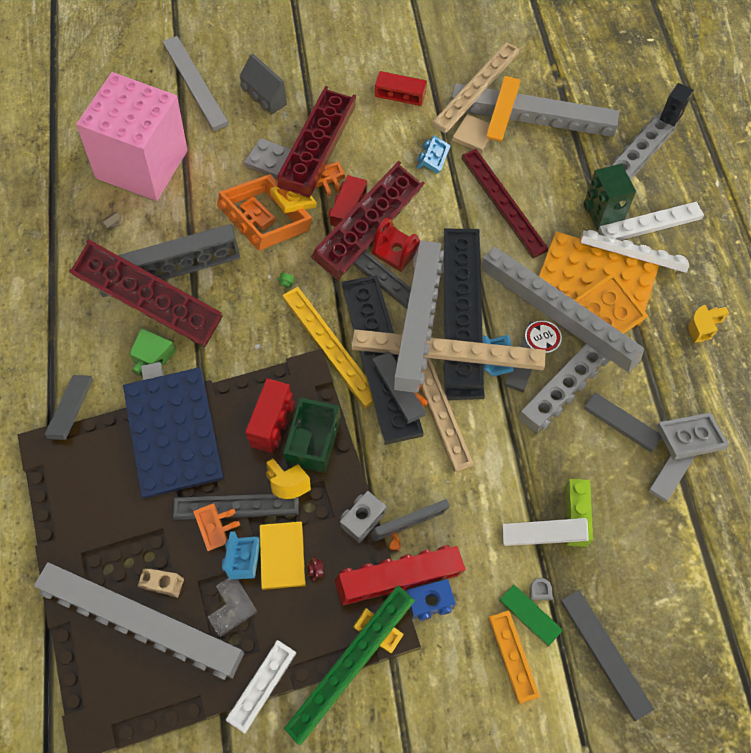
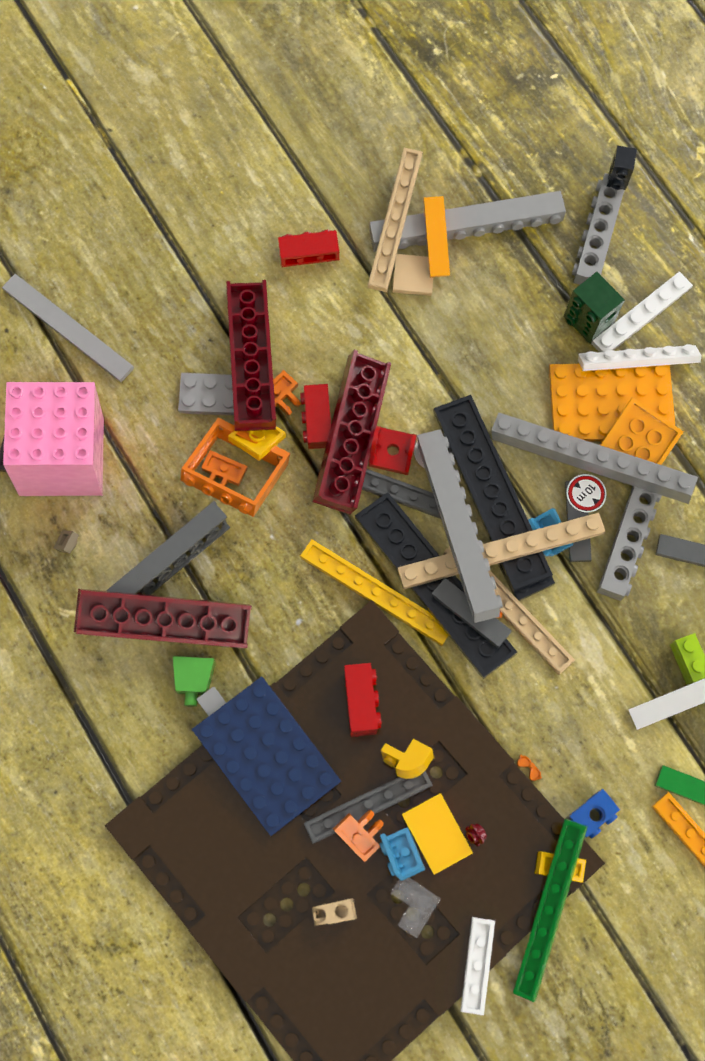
camera: 25 degrees left, 10 degrees up
light grey brick [34,562,244,680] -> none
dark grey tile [45,375,93,440] -> none
dark grey slope [240,54,287,114] -> none
bright green plate [277,273,294,288] -> none
dark green piece [284,398,341,473] -> none
red brick [334,545,466,606] -> none
light grey brick [340,491,387,543] -> none
dark grey tile [370,499,450,541] -> none
dark azure bracket [416,135,451,174] -> none
dark red tile [461,149,549,258] -> none
light grey tile [529,578,553,601] -> none

